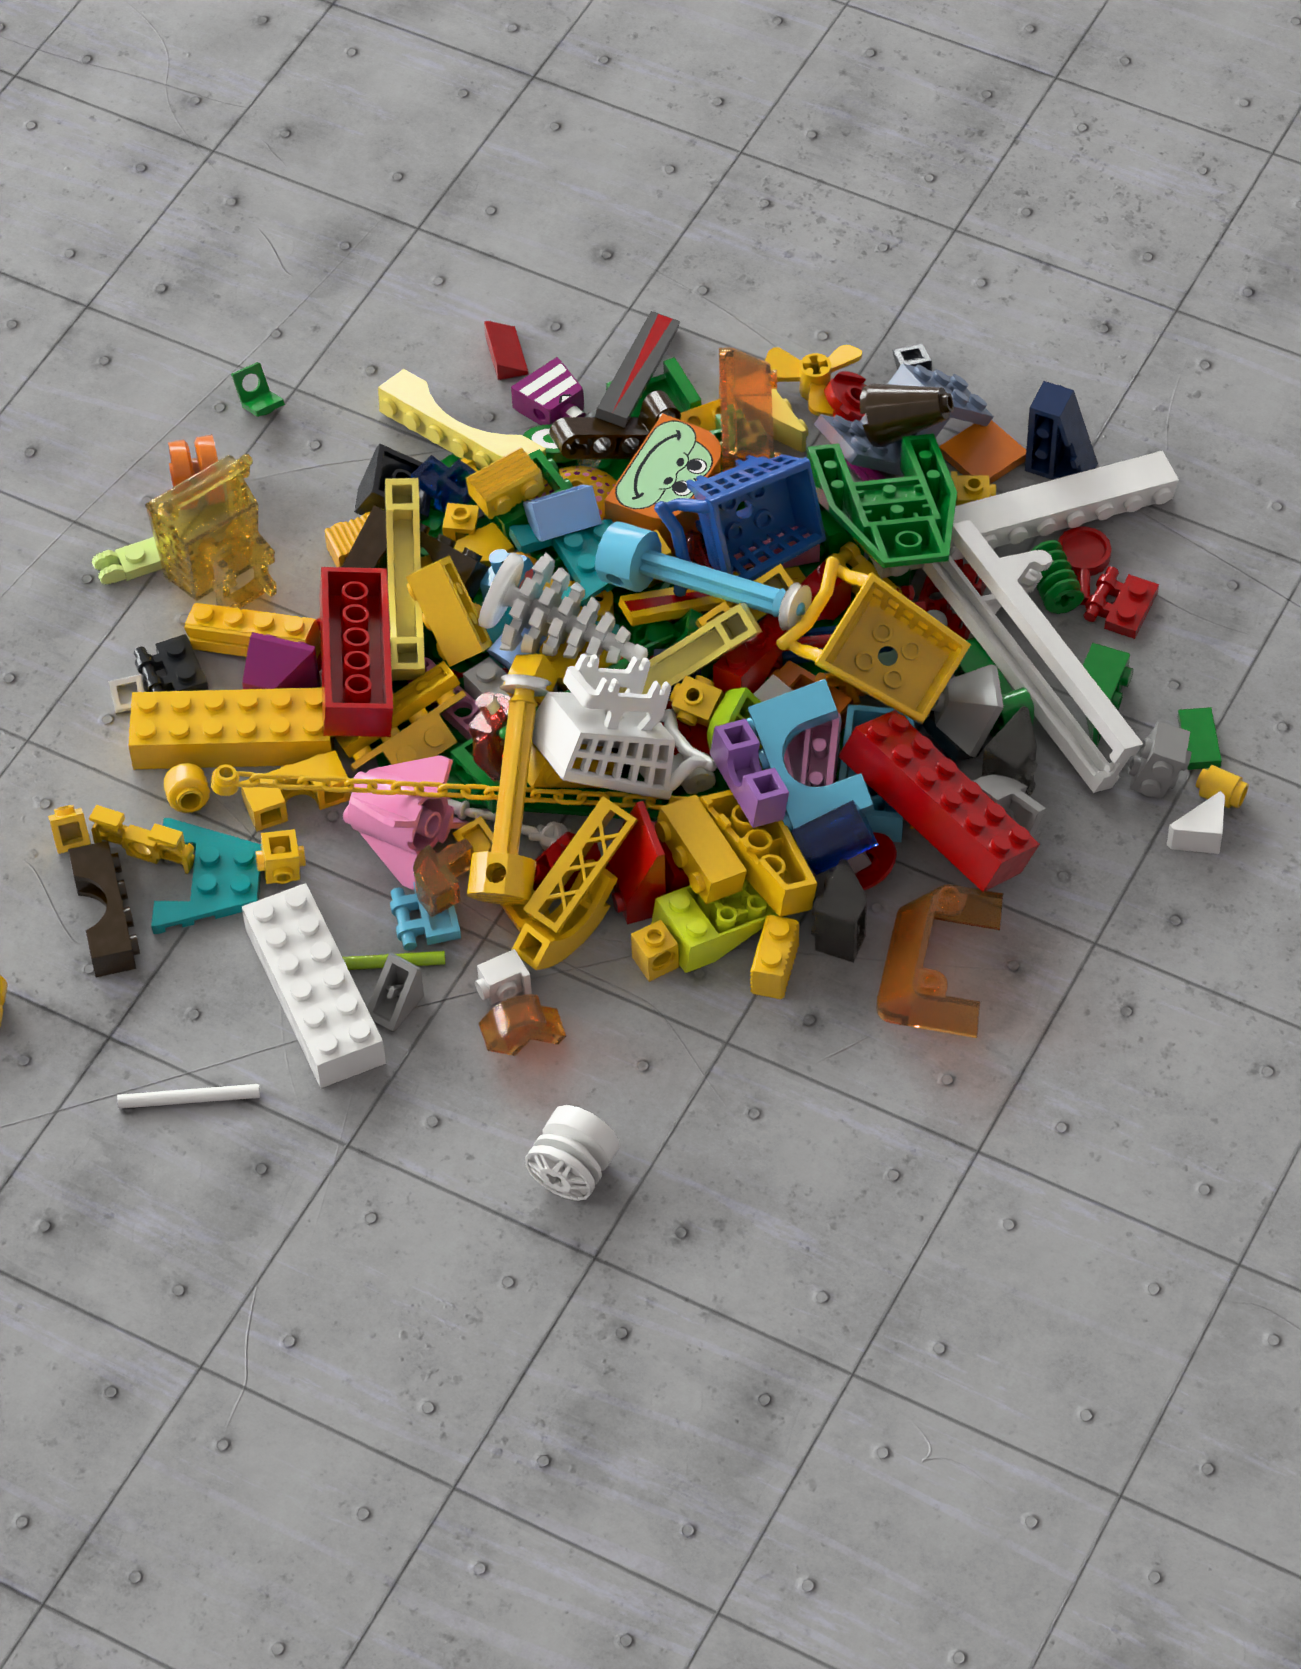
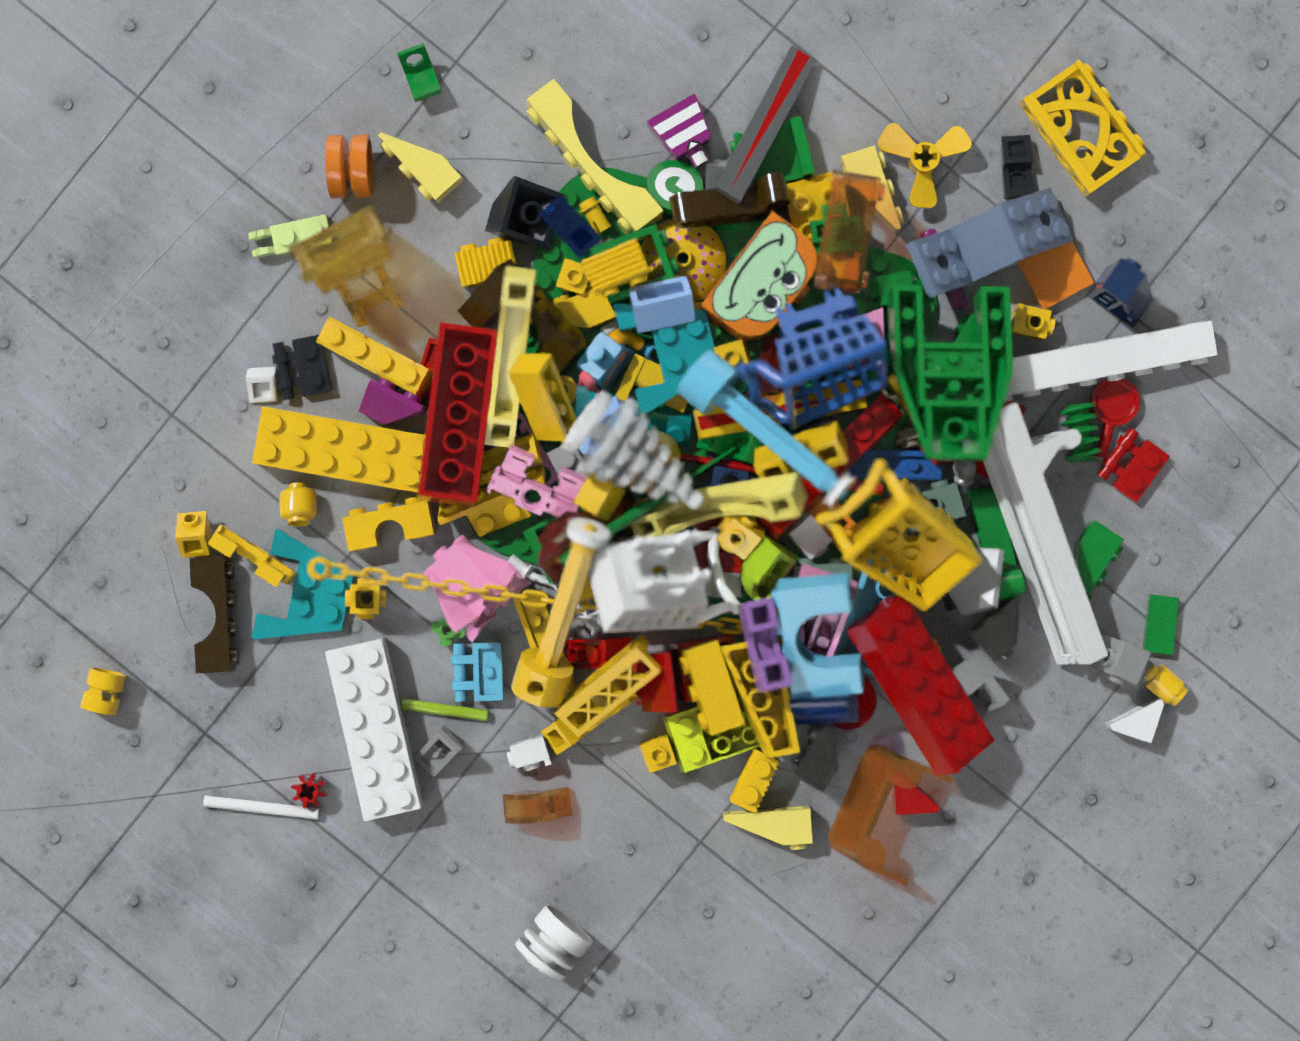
camera: 10 degrees right, 35 degrees up
clear orange brick [413,838,474,917] -> none
red slope [484,321,529,380] -> none
red plate [824,371,867,422] -> none
dark brown cone [860,383,954,448] -> none
none -> red gear [291,772,328,809]
none -> light yellow slope [378,132,463,203]
none -> bright green plate [431,618,466,647]
none -> bright pink piece [487,445,586,526]
none -> light yellow slope [723,805,813,850]
none -> red slope [891,767,941,815]
none -> yellow fence [1019,59,1146,197]

